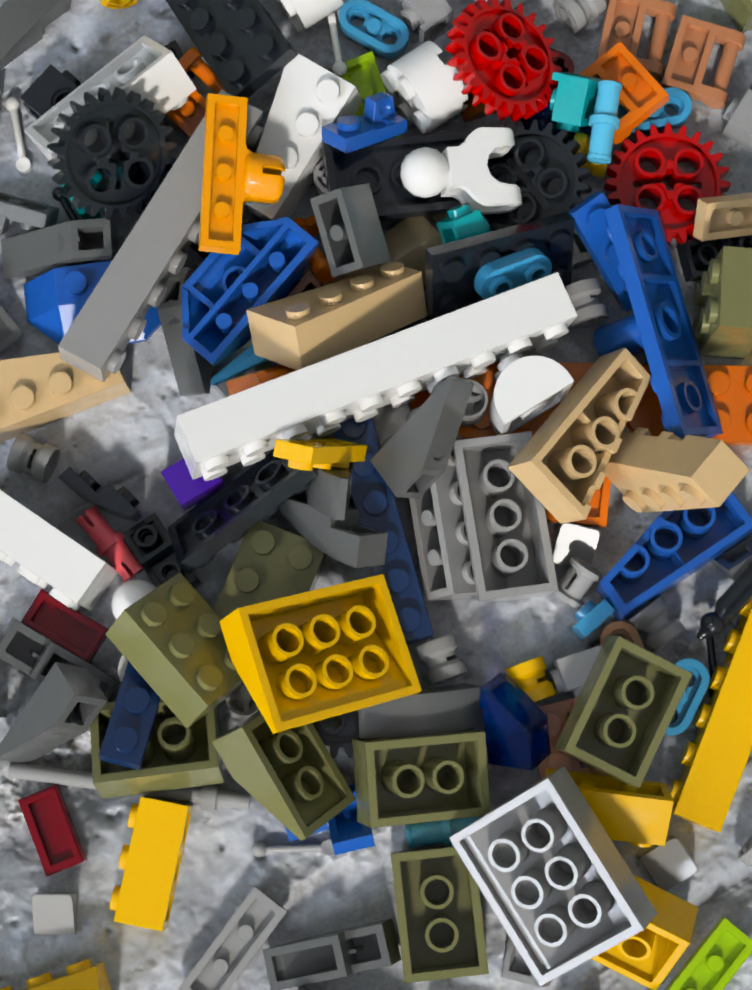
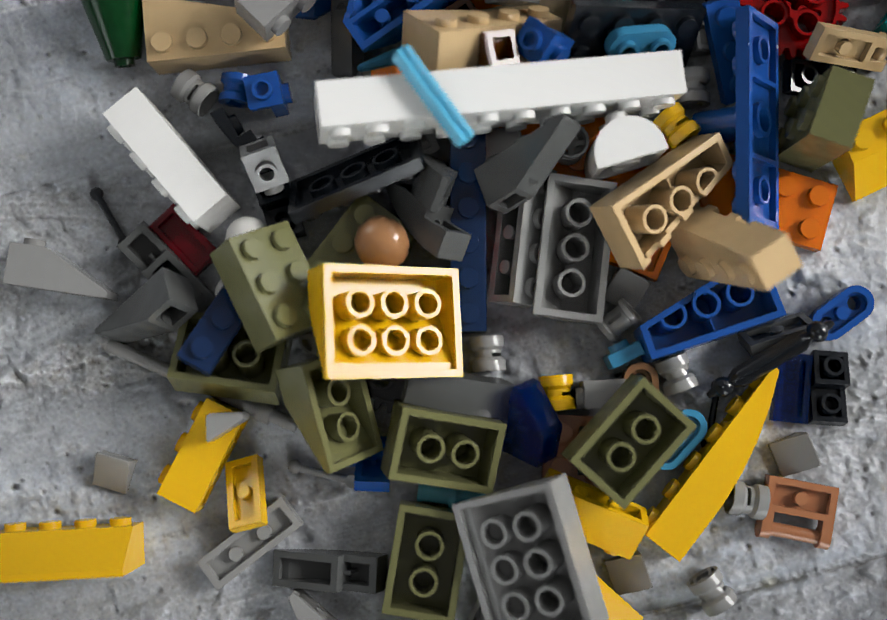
camera: 15 degrees right, 5 degrees up
dark red tile [18,784,87,877] -> none
coral pin [75,506,144,582] -> none
dark purple brick [161,458,227,512] -> none
yellow plate [273,438,367,471] -> none
none -> light grey slope [206,412,250,442]
none -> blue wheel [218,71,250,108]
none -> yellow plate [225,454,268,533]
none -> light grey brick [239,135,289,195]
none -> blue bracket [243,70,293,118]
none -> medium nougat hair [354,215,410,266]
none -> medium azure axle [392,44,474,147]
none -> slope [477,28,521,67]
none -> blue bracket [516,16,575,63]
none -> yellow wheel [652,102,701,150]

